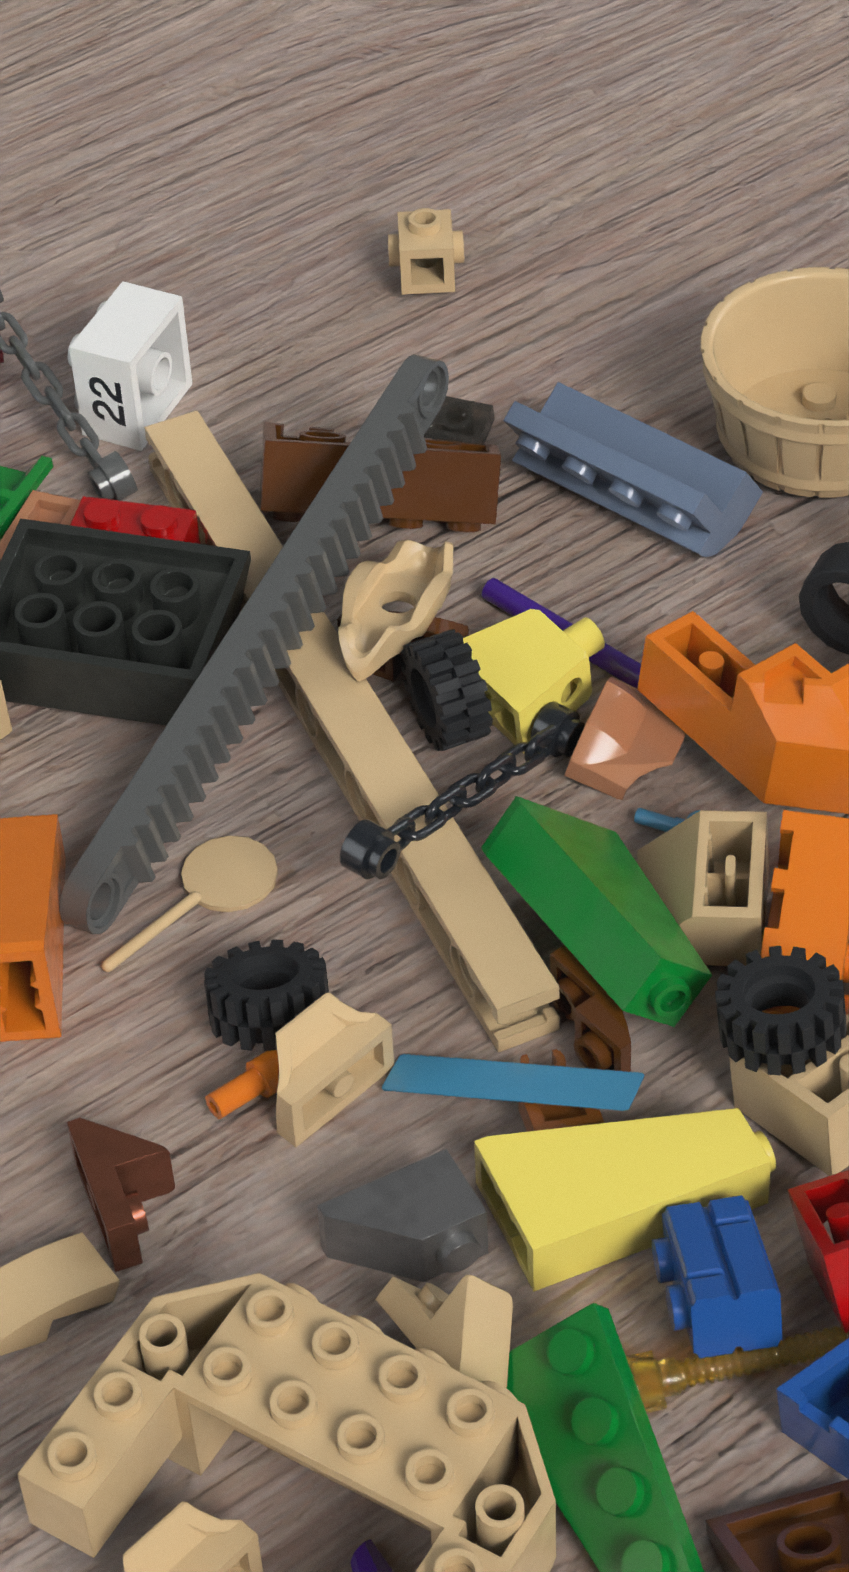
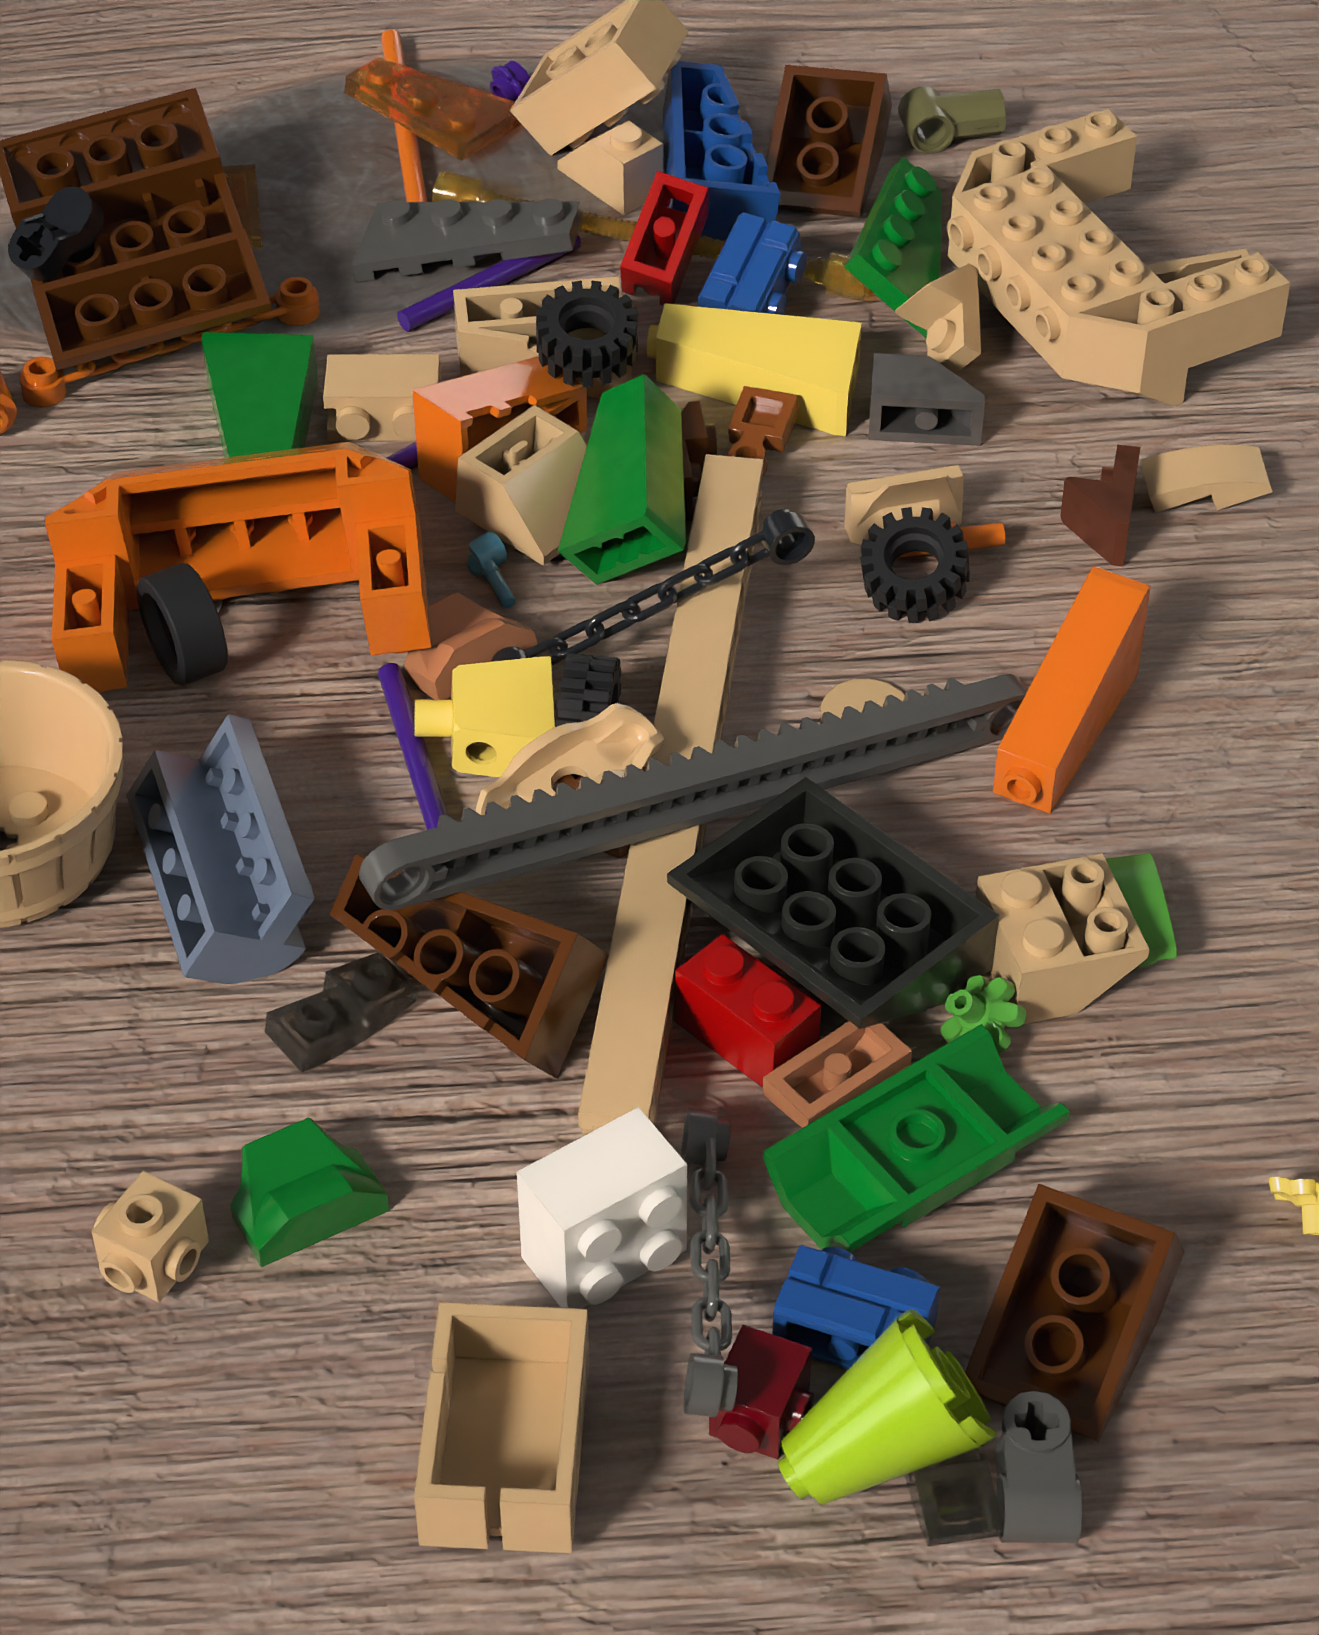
camera: 150 degrees left, 0 degrees up
dark azure sticker [382,1054,644,1111] -> none
none -> green slope [230,1118,389,1267]
none -> tan piece [414,1302,589,1554]

